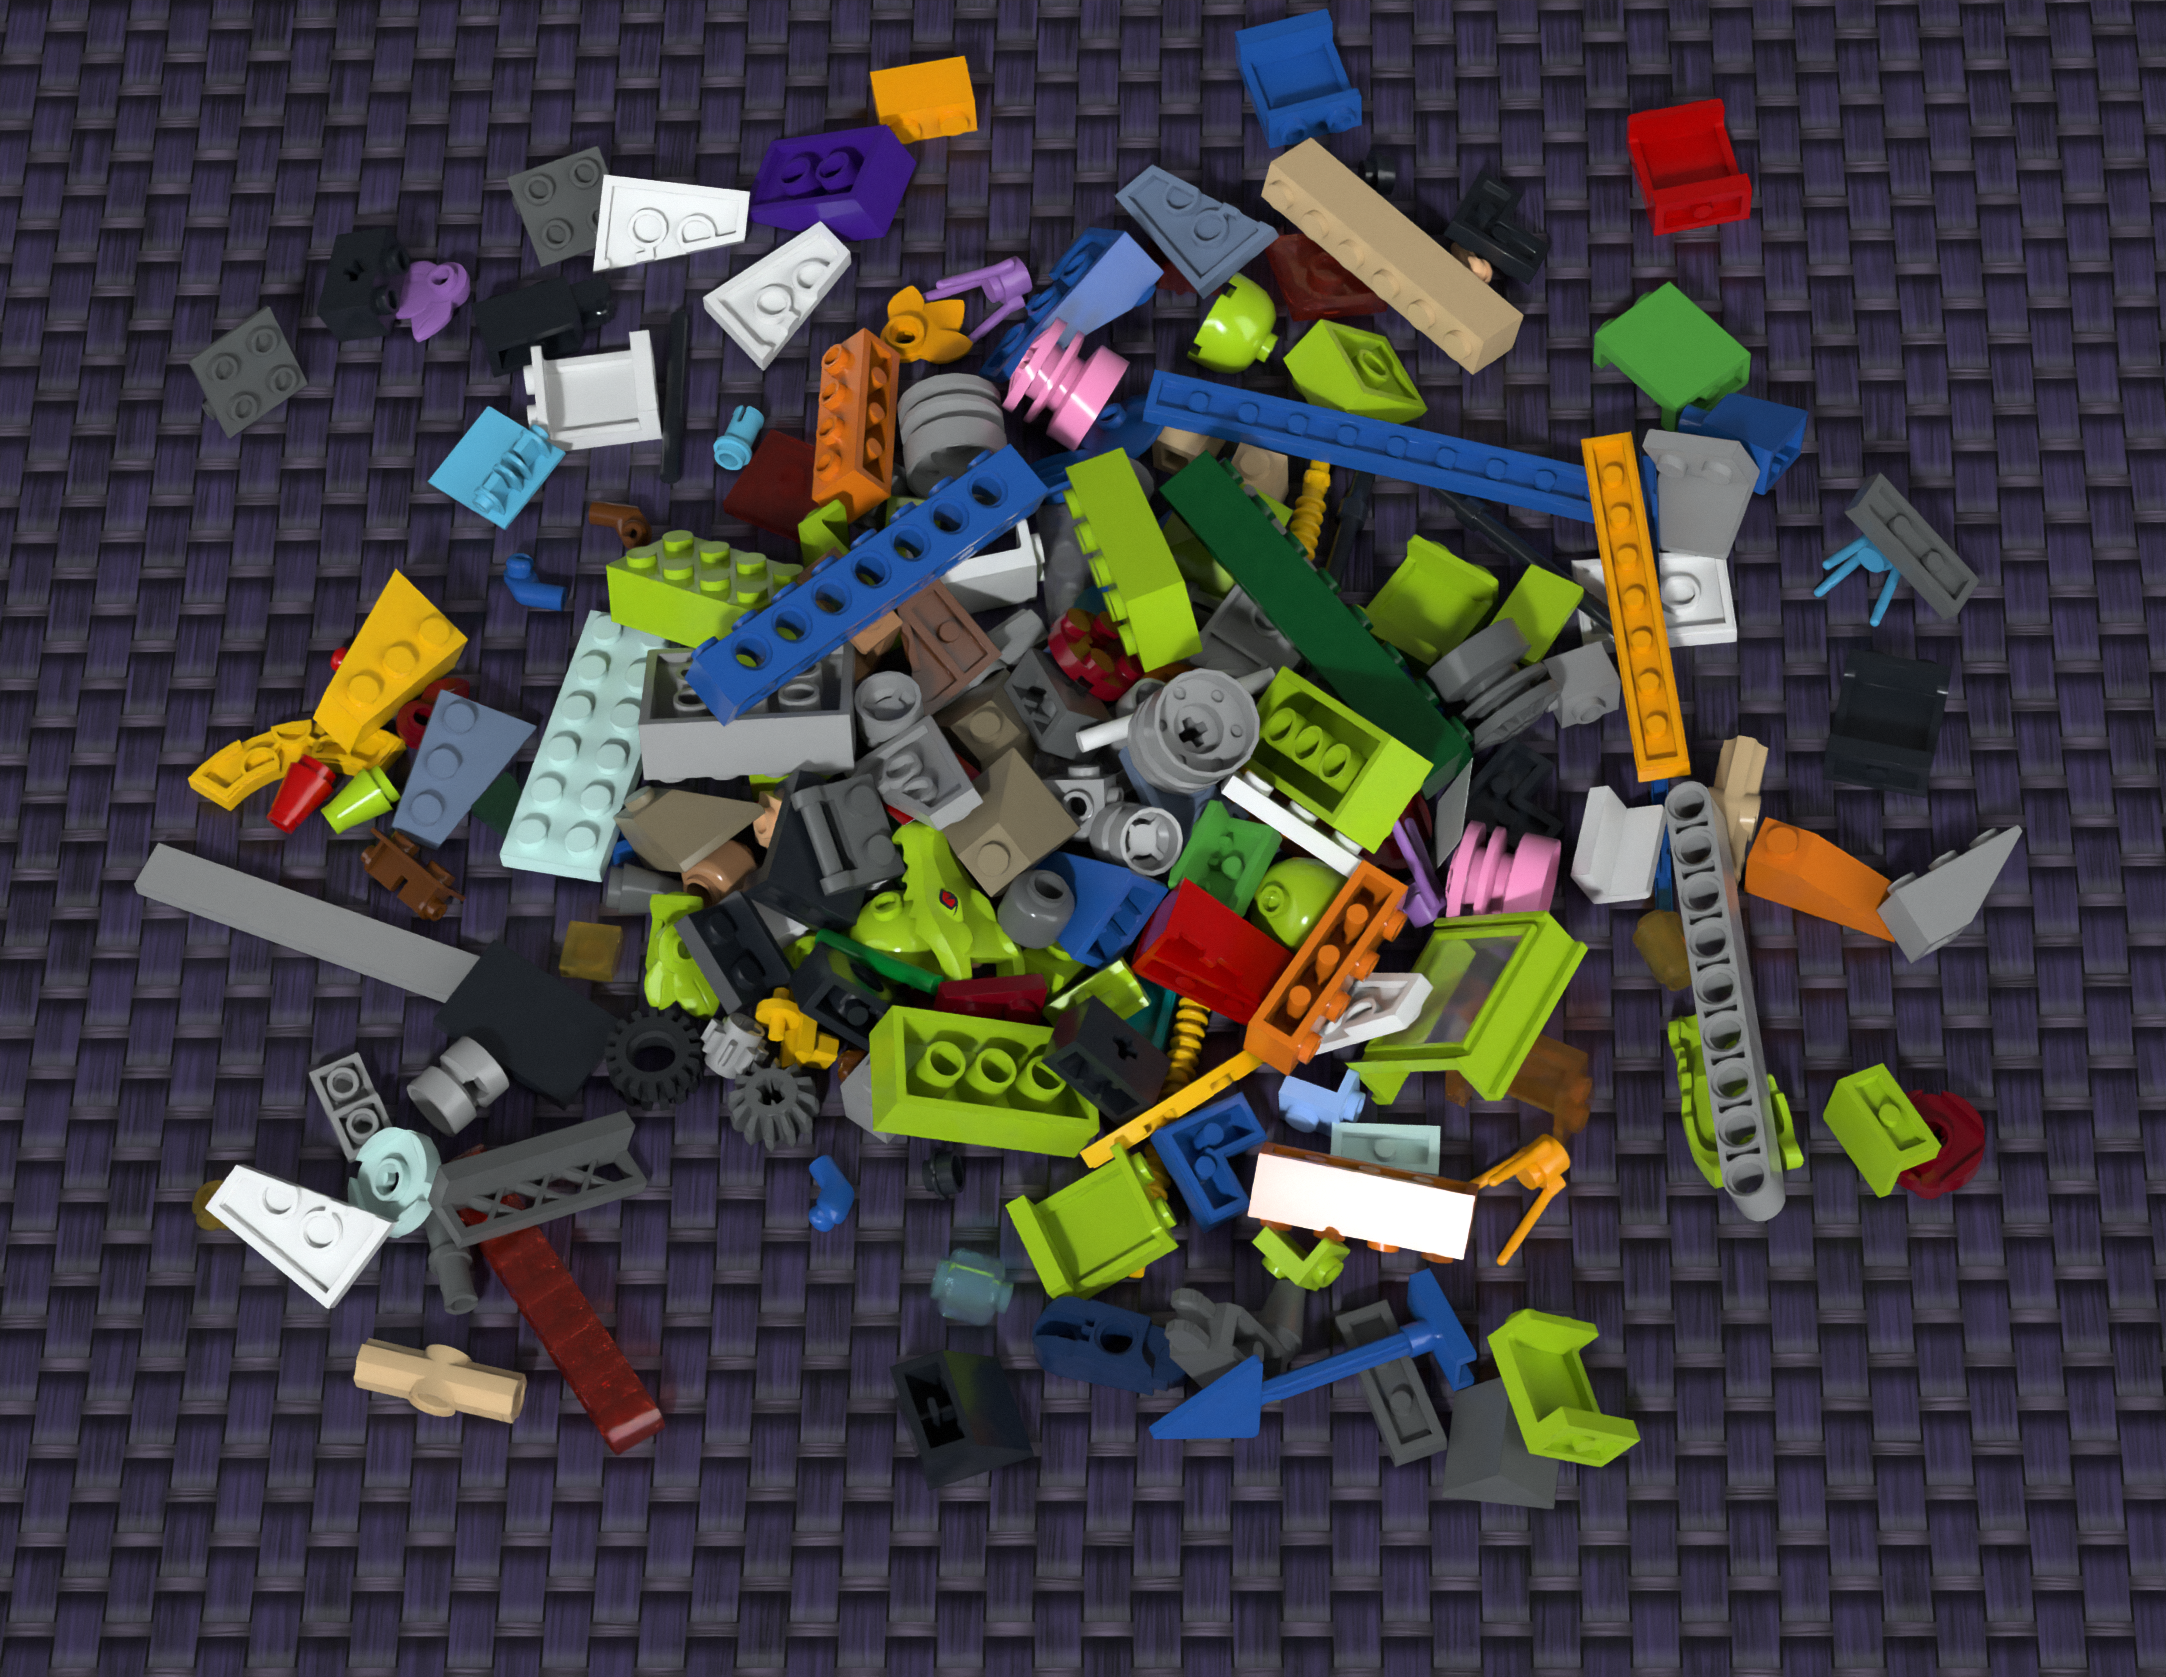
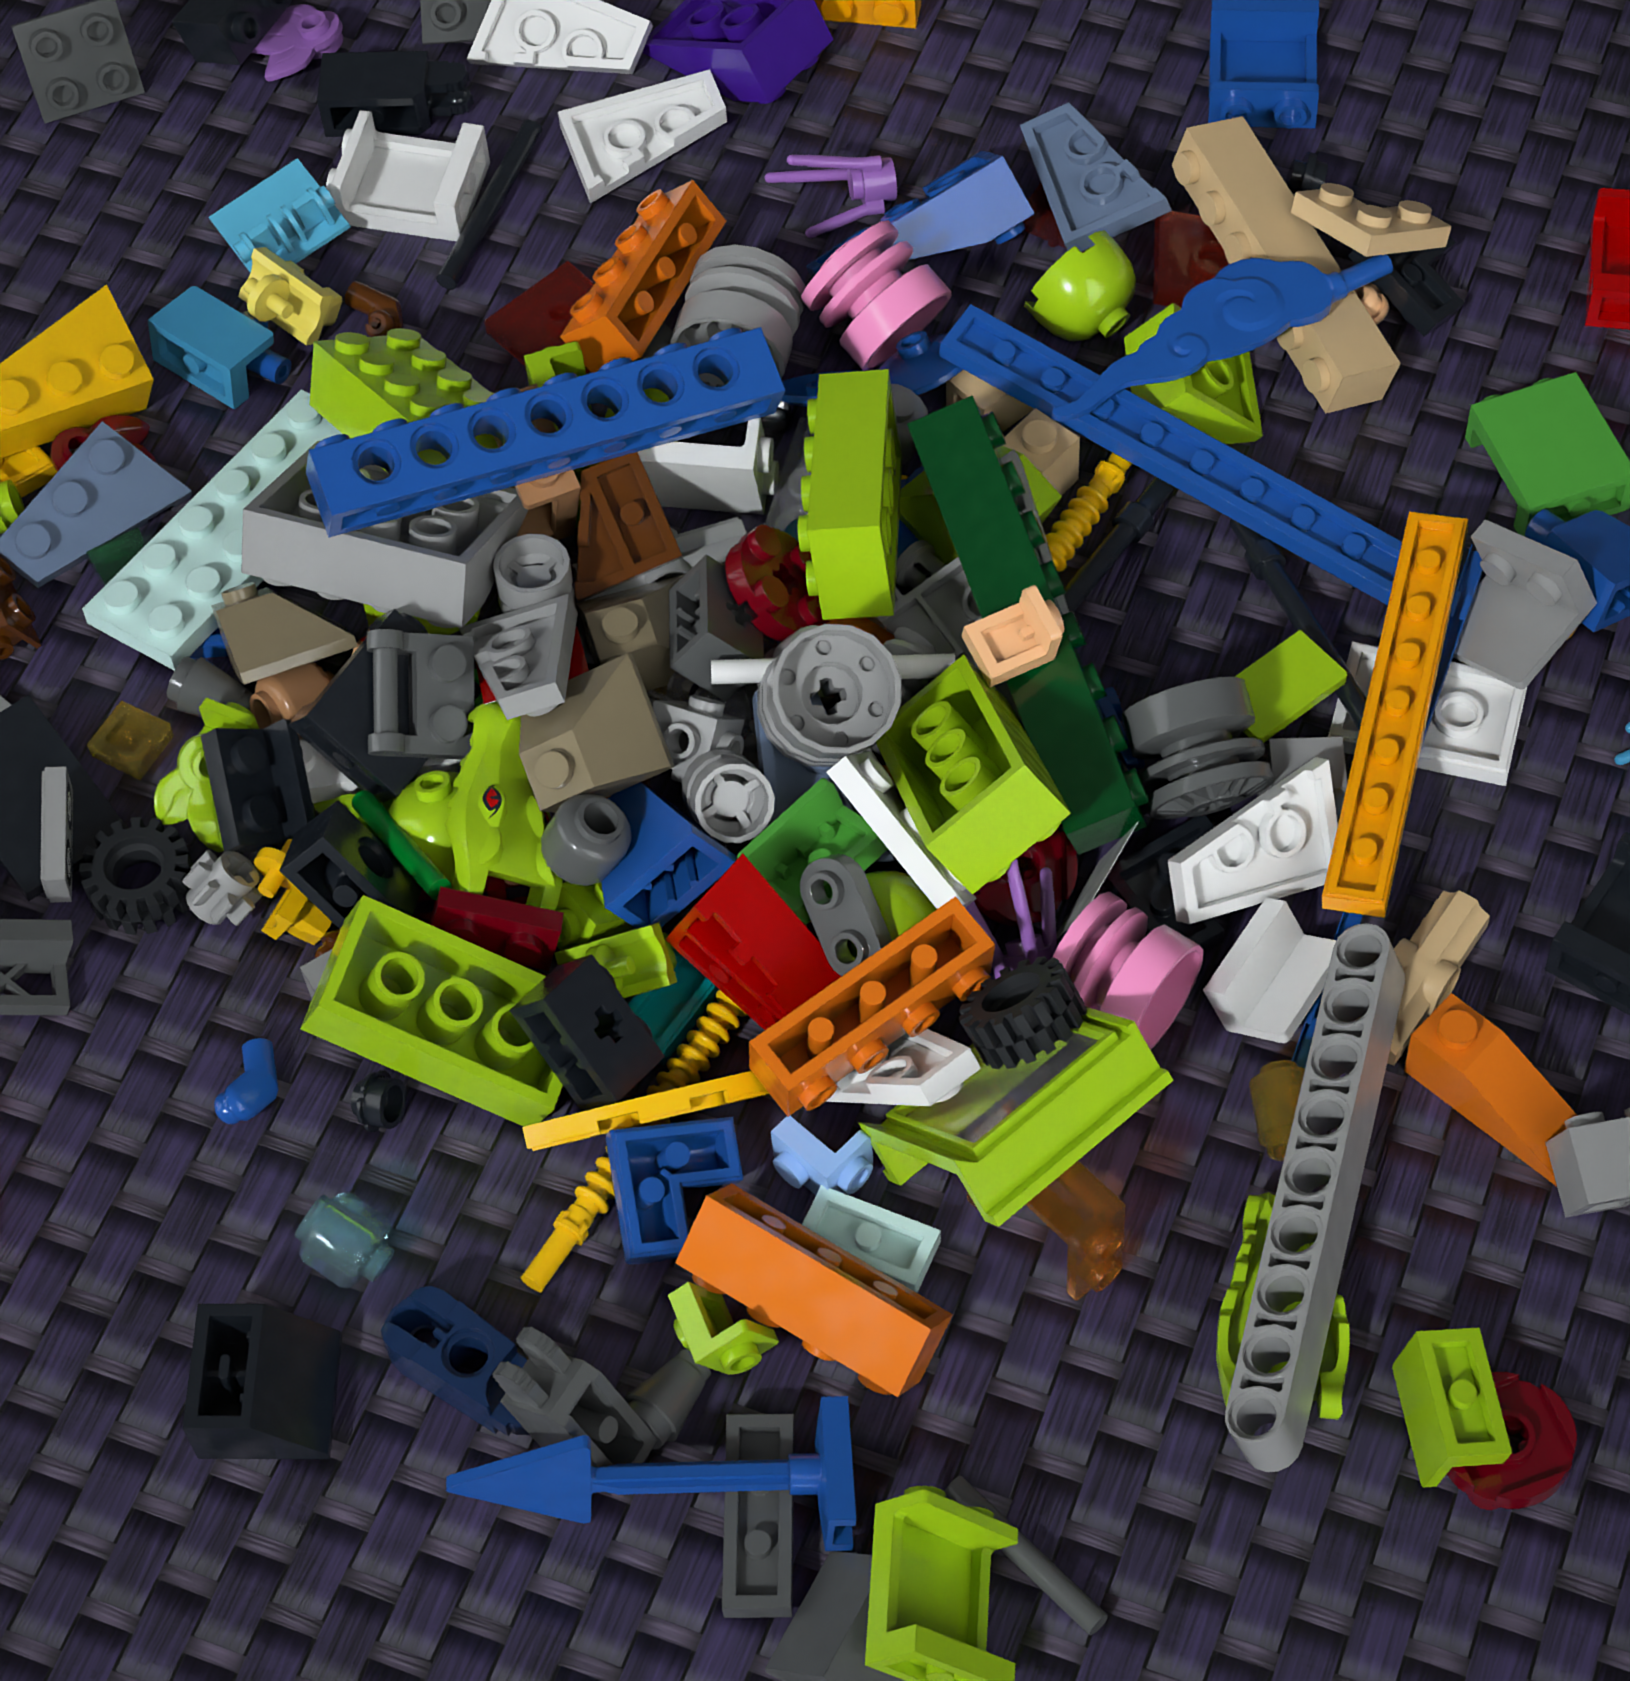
camera: 20 degrees right, 0 degrees up
medium azure pin [713,405,765,470] -> none
dark grey gear [727,1057,820,1153] -> none
light orange plate [880,285,973,364] -> none
lime panel [1005,1142,1179,1300] -> none
lime panel [1356,534,1499,681] -> none
light orange plant [1469,1134,1570,1266] -> none
none -> light grey tile [41,766,73,903]
none -> dark azure panel [148,286,274,410]
none -> light yellow hips [238,247,342,345]
none -> dark grey plate [800,854,892,976]
none -> dark grey bar [944,1476,1108,1636]
none -> black tyre [959,956,1086,1070]
none -> light nougat bracket [961,585,1064,688]
none -> blue piece [1052,254,1393,422]
none -> white wing [1167,757,1338,924]
none -> tan plate [1291,183,1452,257]

